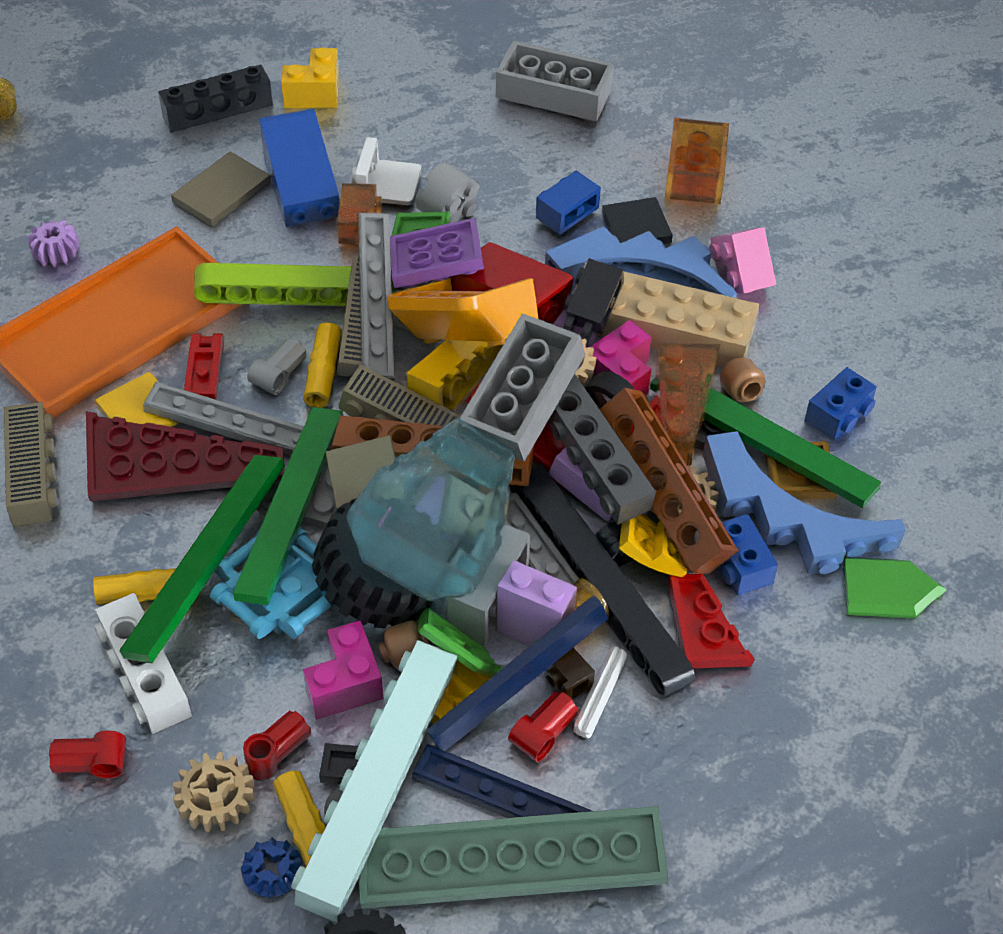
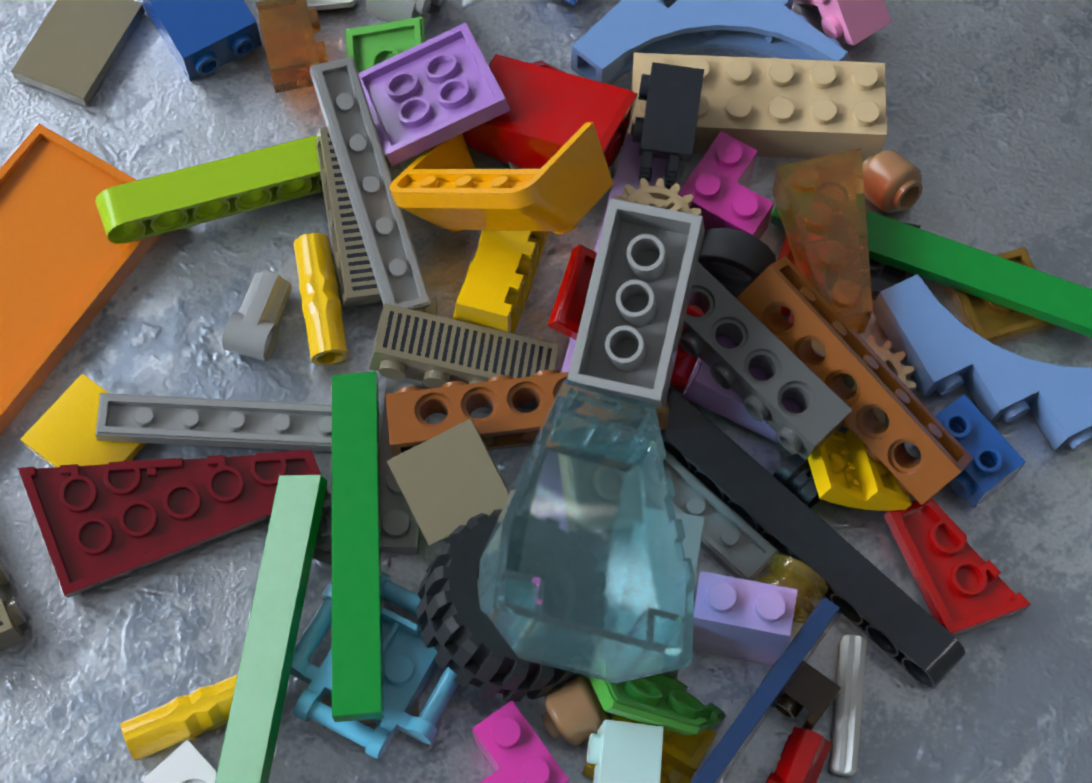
camera: 15 degrees left, 15 degrees up
red plate [184,333,224,400] -> none
blue brick [804,367,877,441] -> none

